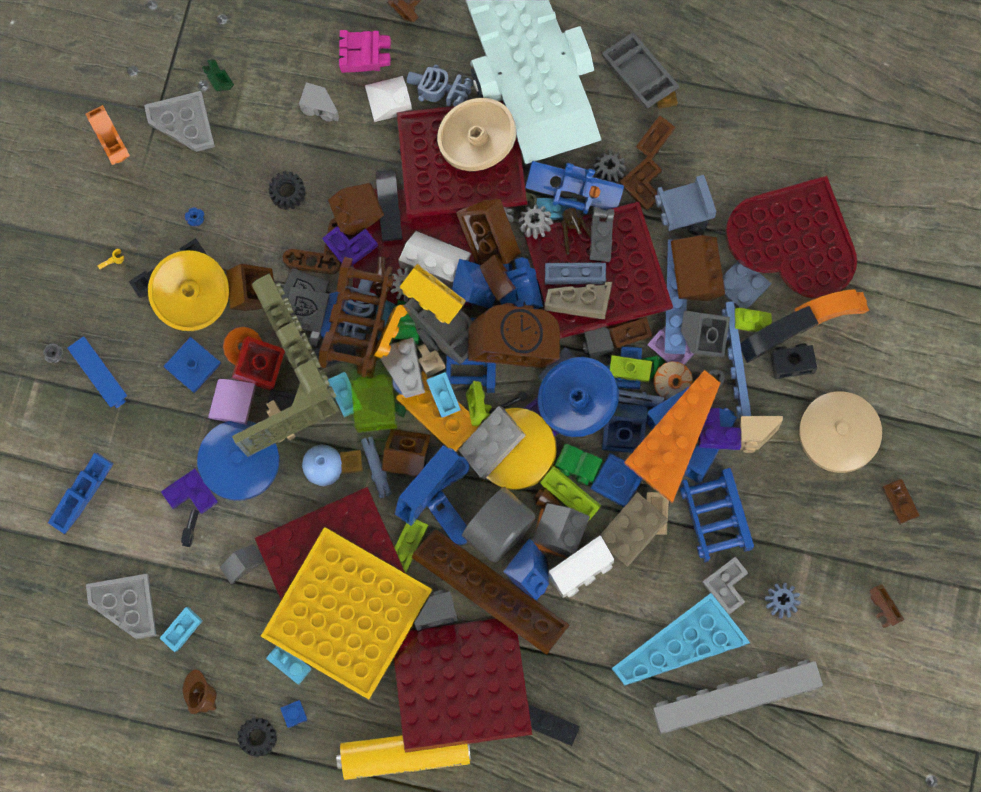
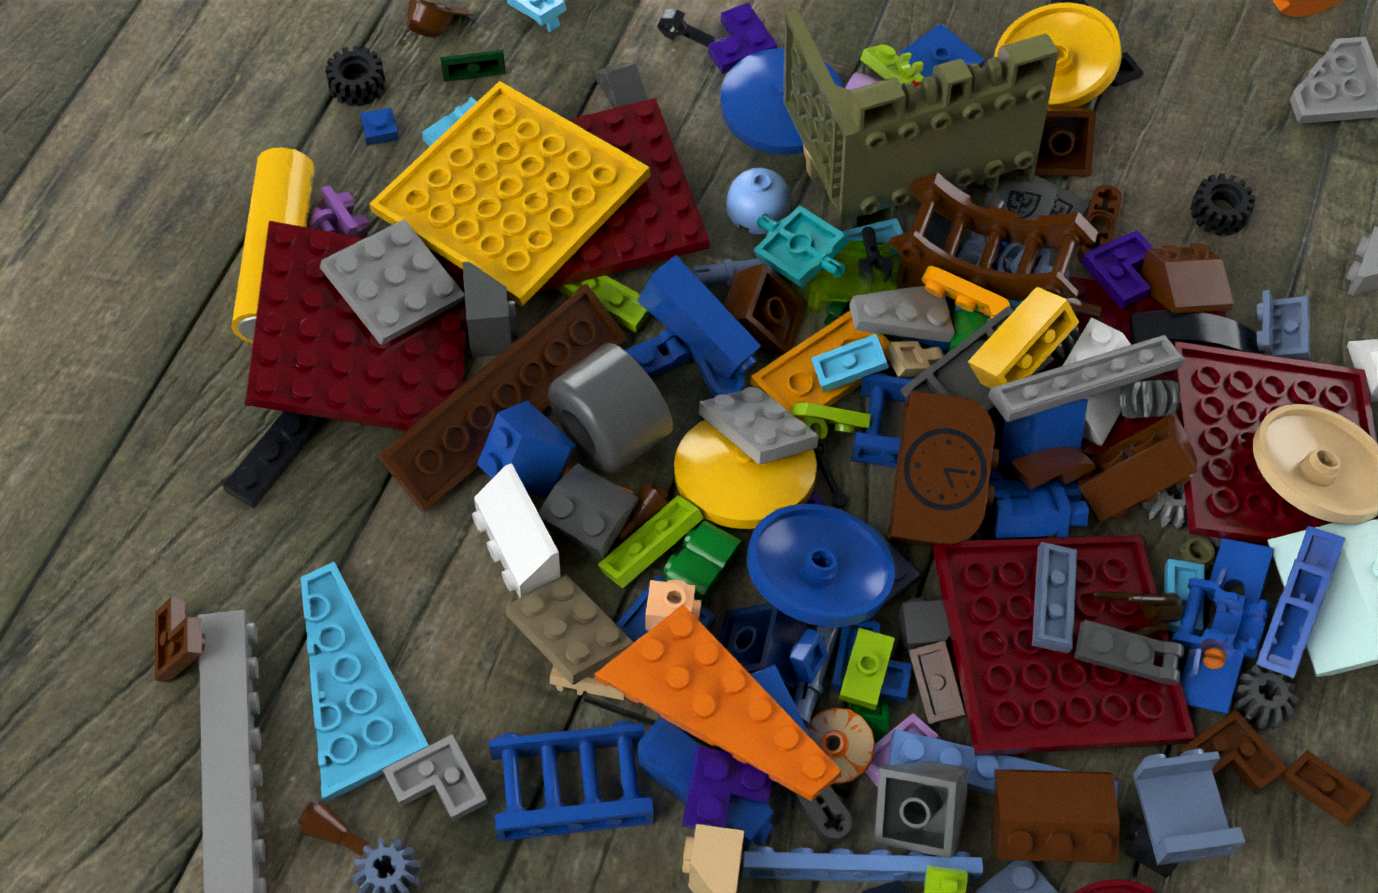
camera: 90 degrees right, 15 degrees down
blue plate [185,207,204,226] -> none
pearl gold plate [340,450,363,474] -> none
light grey gear [518,204,553,239] -> none
dark tan wing [545,282,612,319] -> none
none -> reddish brown plate [155,597,206,682]
none -> reddish brown cone [298,799,369,857]
none -> medium lavender hips [309,185,370,238]
none -> light grey plate [319,219,465,345]
none -> dark green slope [440,49,506,82]
none -> light nougat brick [645,580,701,630]
none -> teal plate [754,205,849,288]
none -> blue plate [790,628,828,684]
none -> black bar [857,227,894,284]
none -> lime plate [860,44,924,87]
none -> light grey tile [988,335,1184,422]
none -> dark grey gear [1119,380,1181,419]
none -> blue slope [1256,526,1346,678]
none -> sand blue bracket [1257,290,1310,360]

